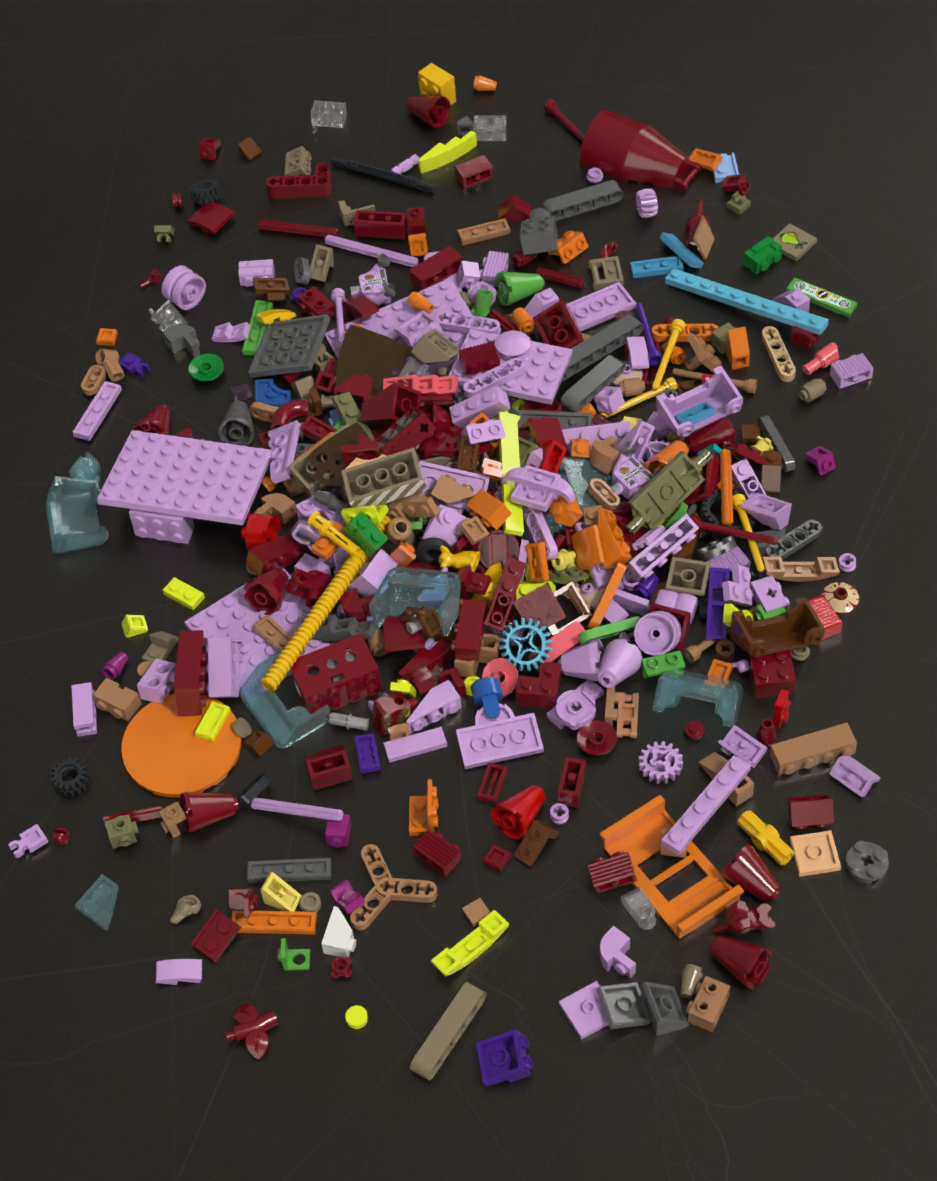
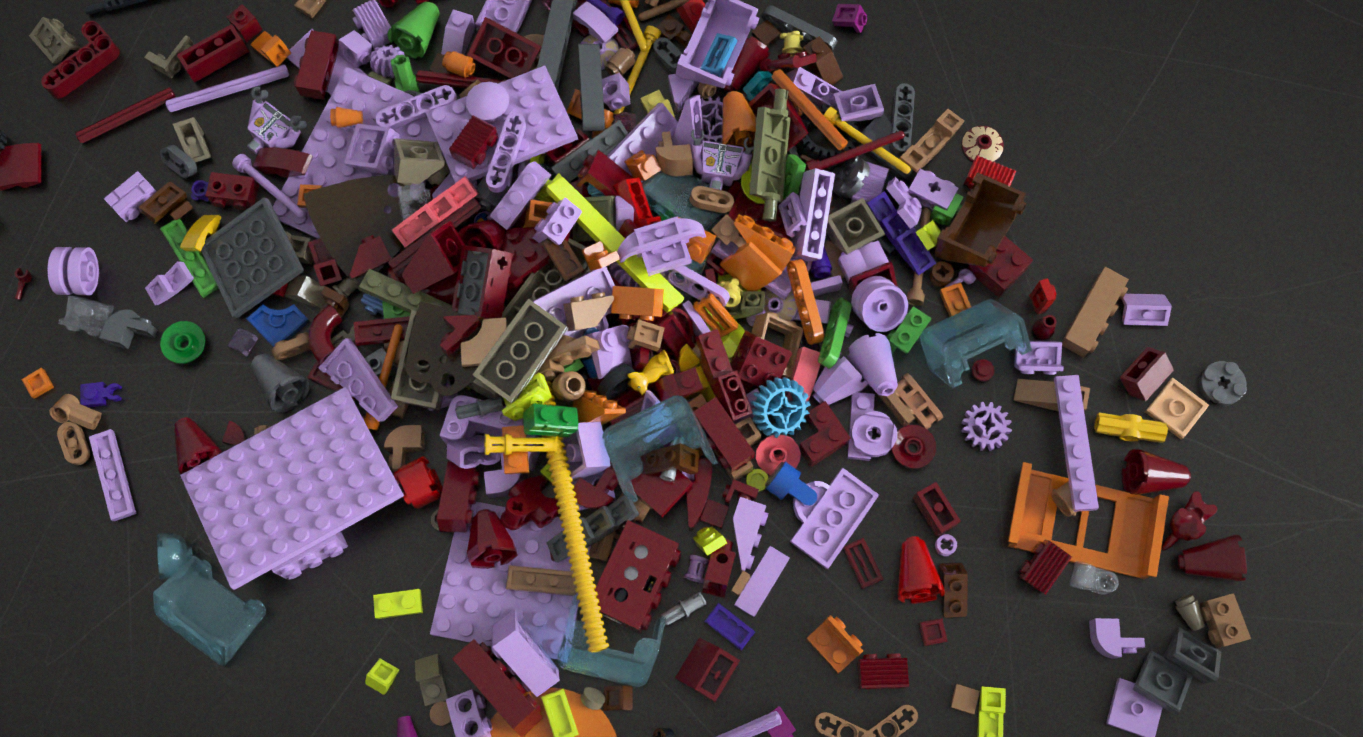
camera: 45 degrees left, 20 degrees up
lavender bush [839,553,856,572] -> none

